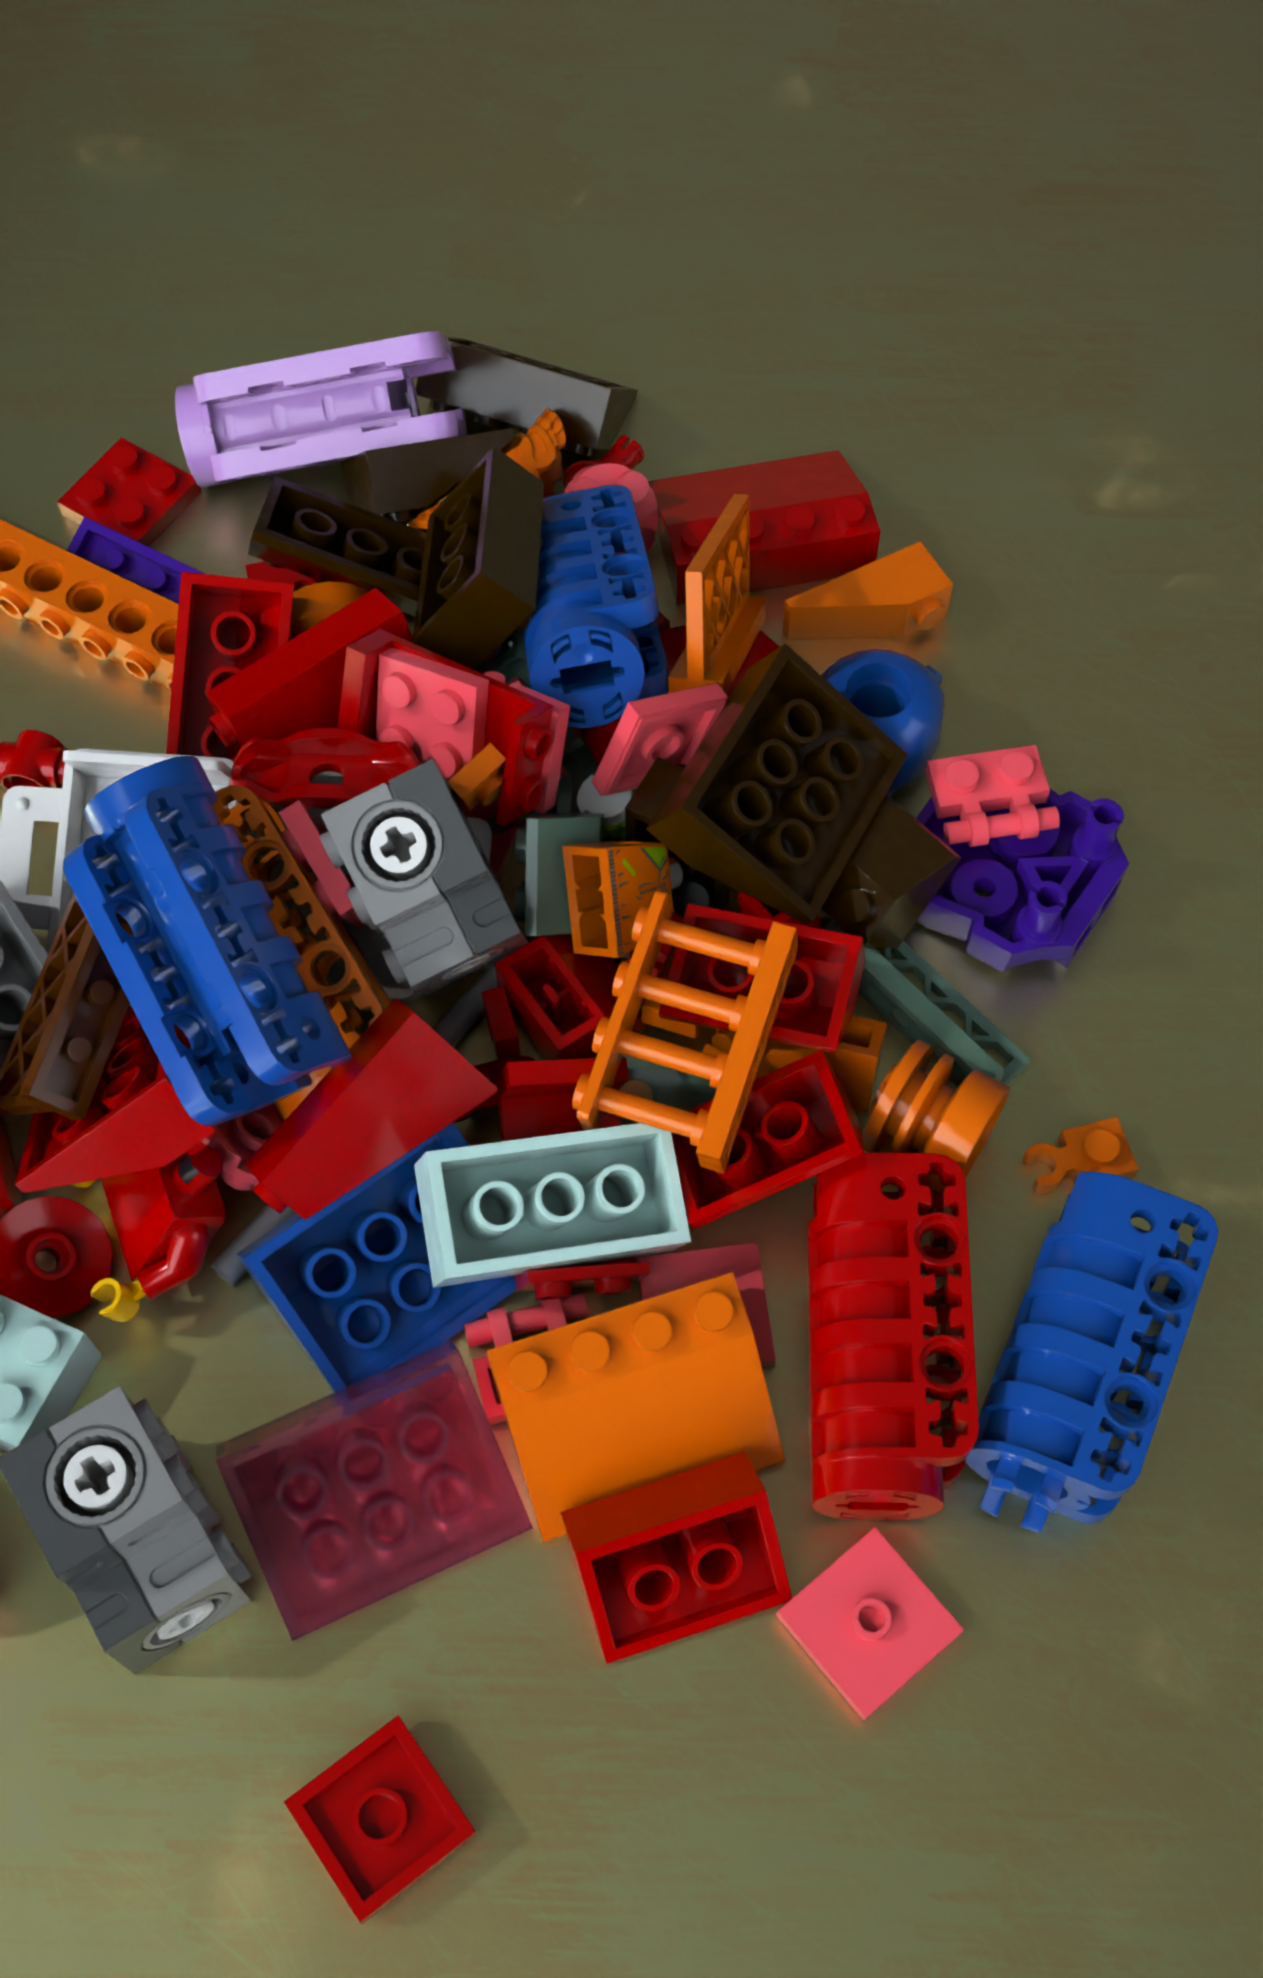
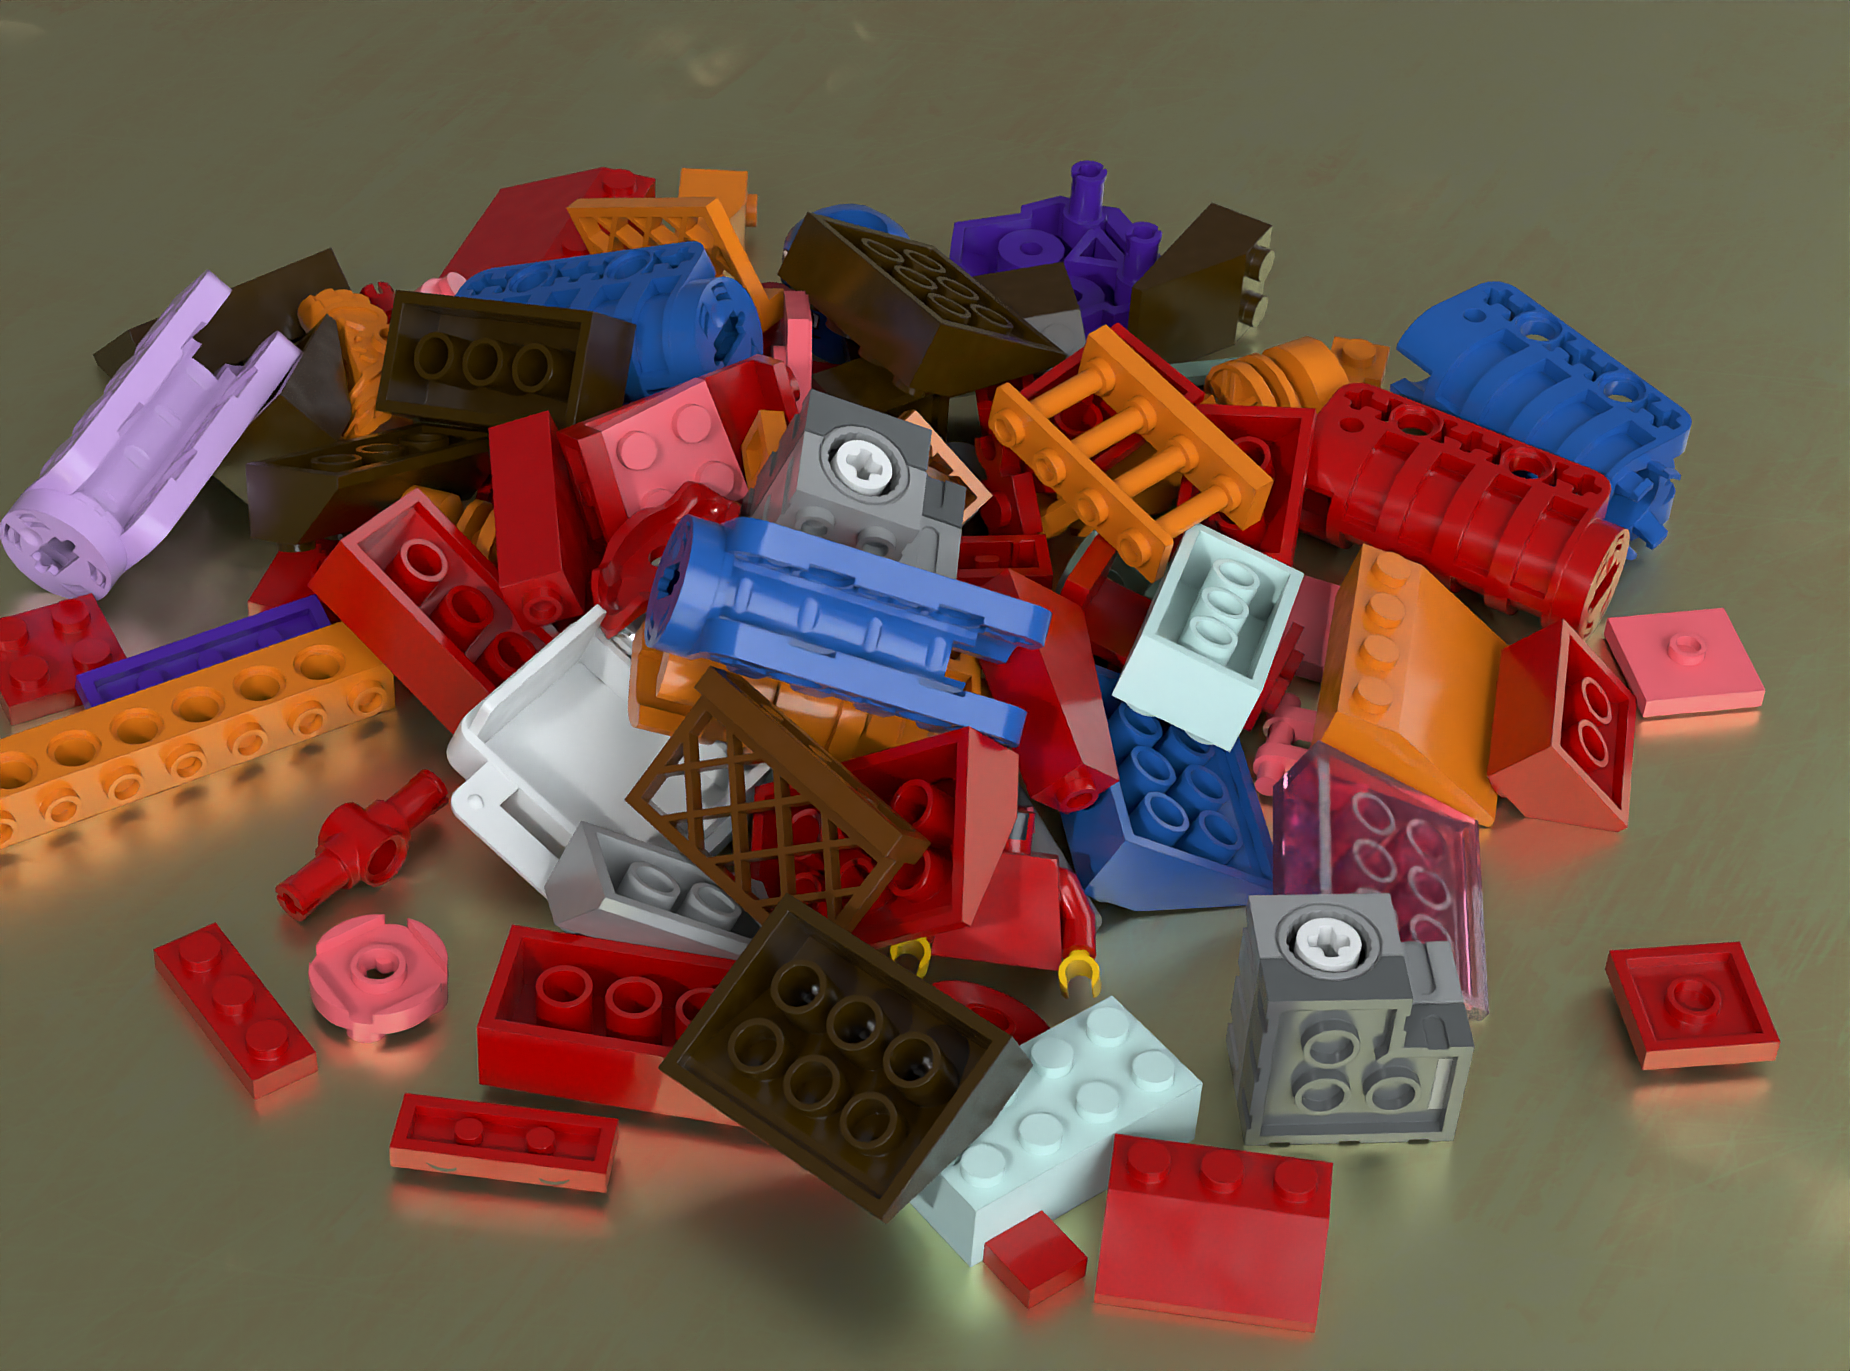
camera: 65 degrees left, 20 degrees down
coral plate [925,745,1060,847] -> none
none -> dark brown slope [1127,203,1275,364]

